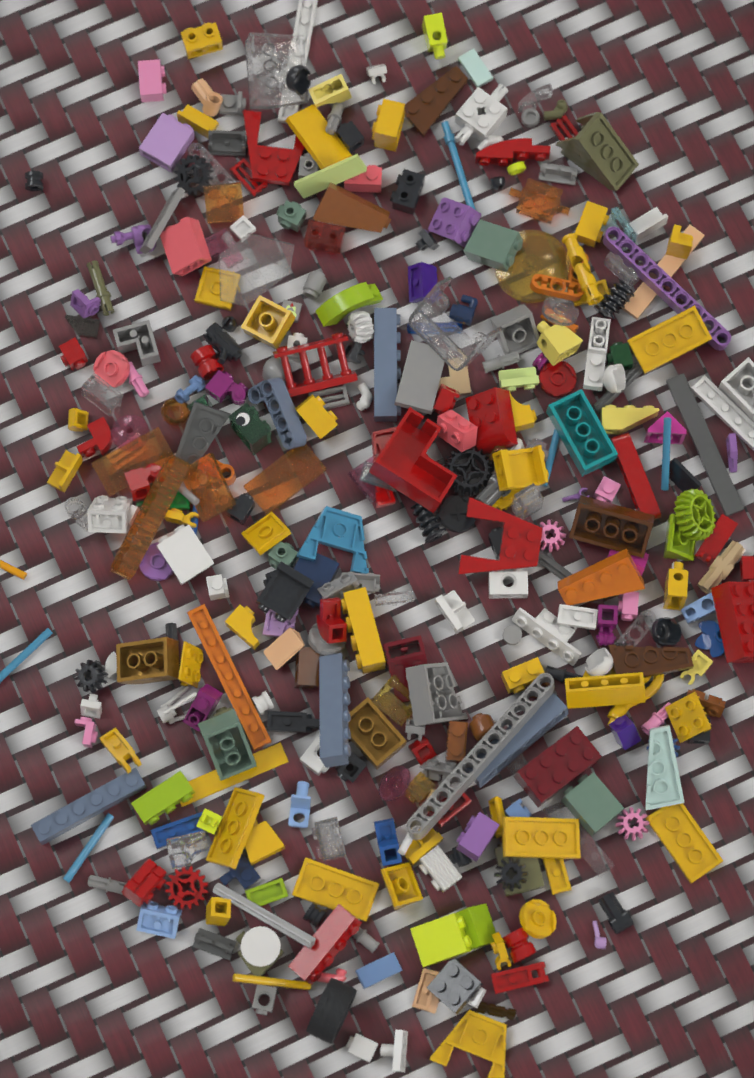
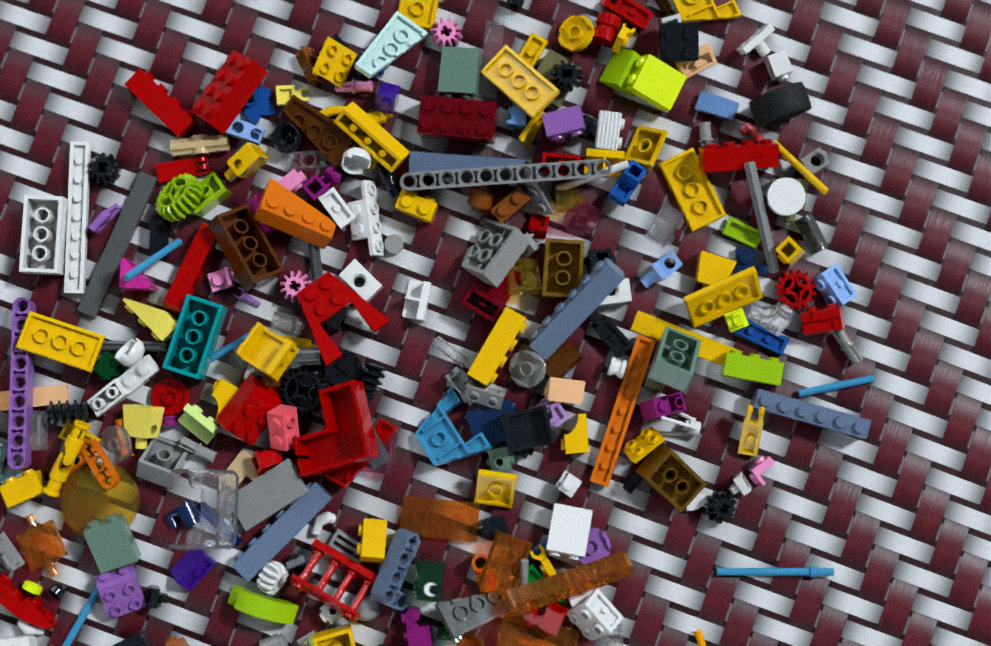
camera: 135 degrees left, 10 degrees up
black wheel [303,902,327,927] -> none
red brick [316,597,347,644] -> none

